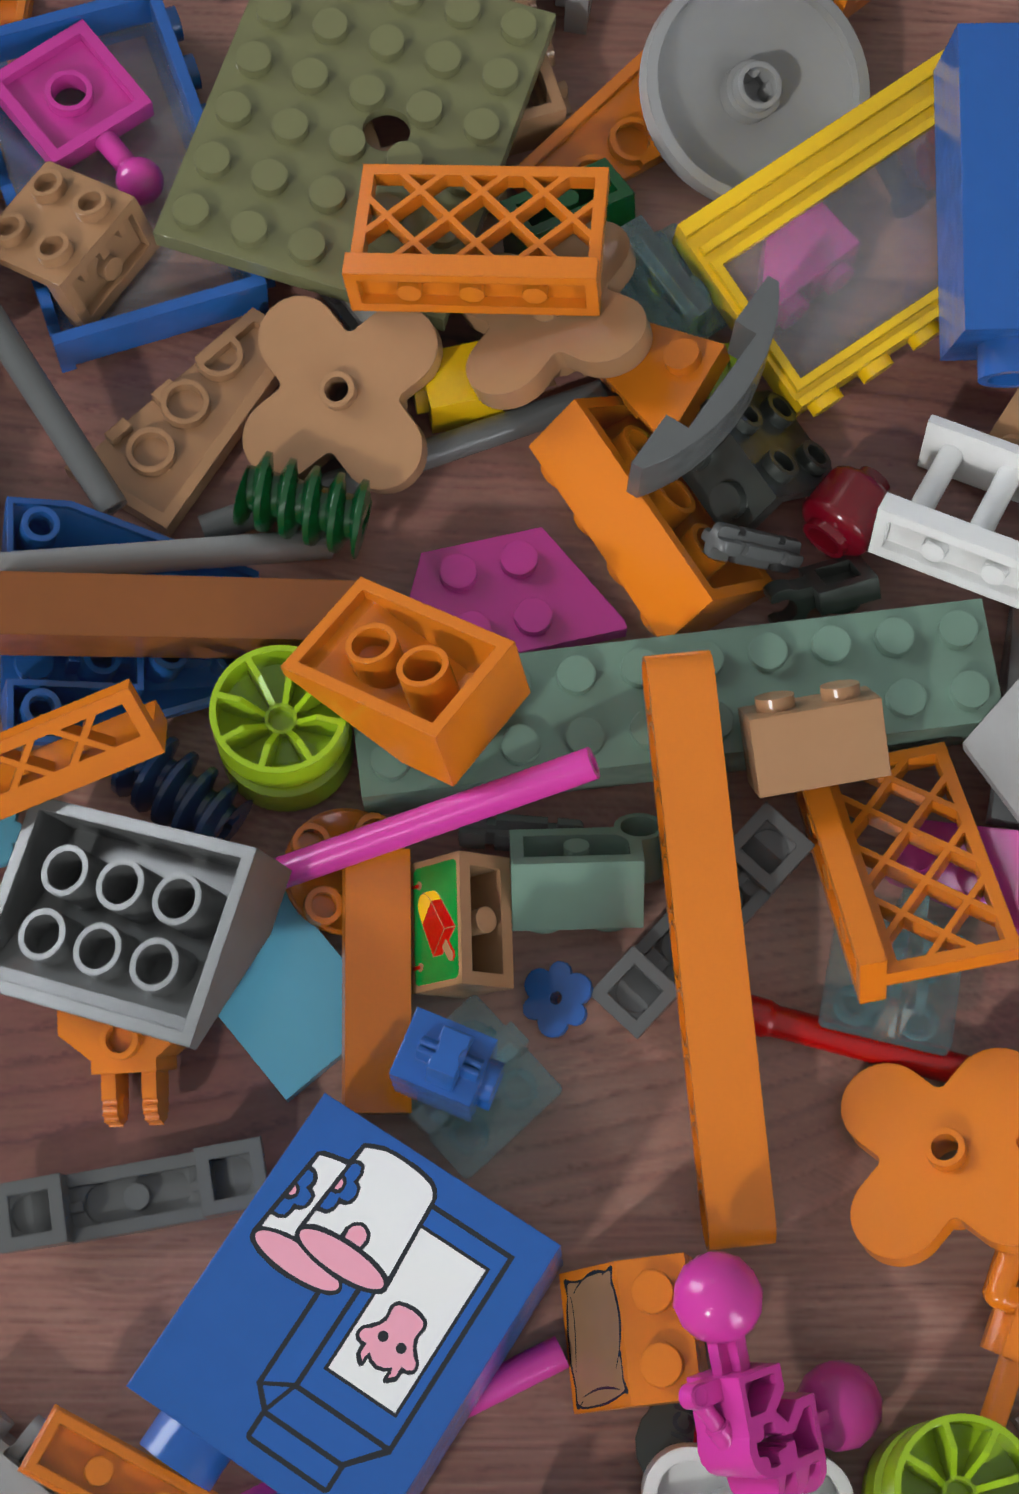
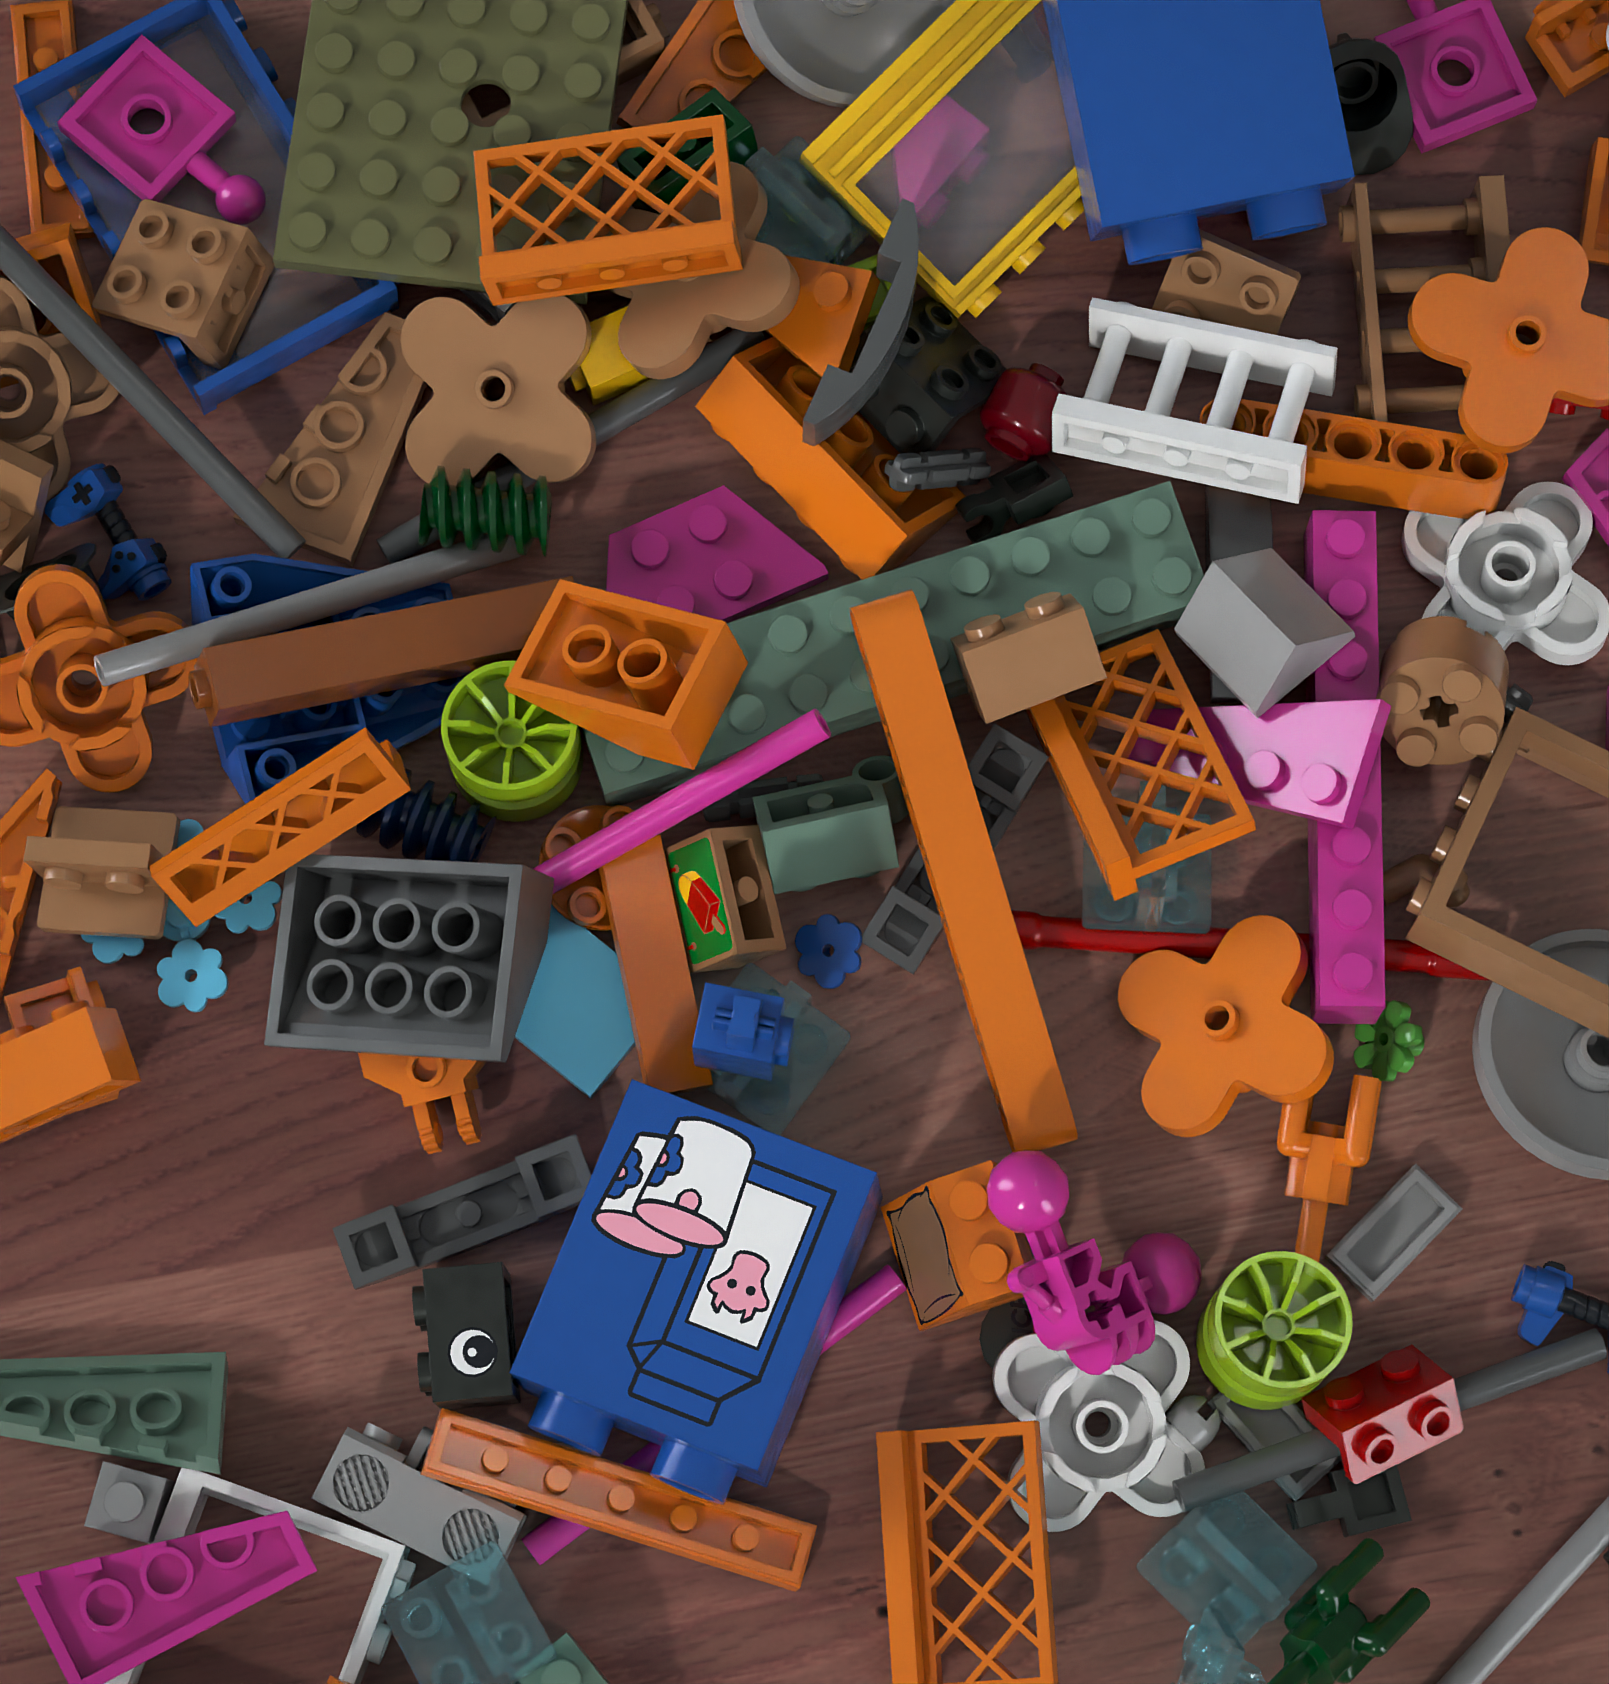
camera: 10 degrees left, 5 degrees up
none -> pearl dark grey brick [412,1262,521,1410]

